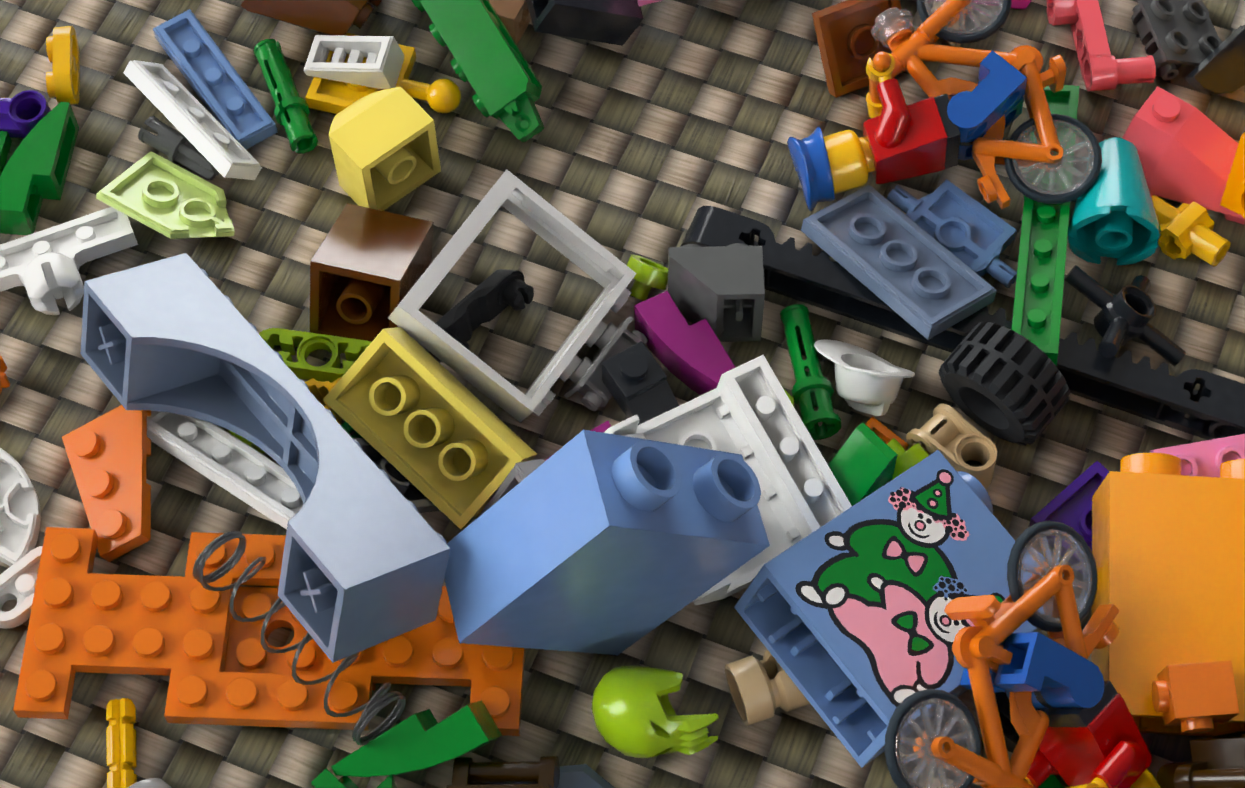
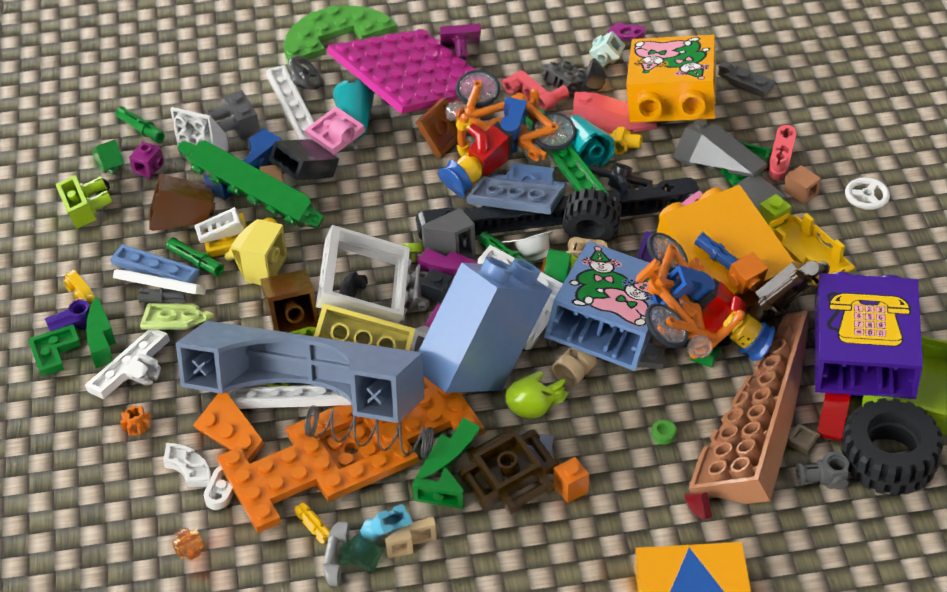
camera: 30 degrees left, 15 degrees down
none -> blue pin [694,232,739,270]

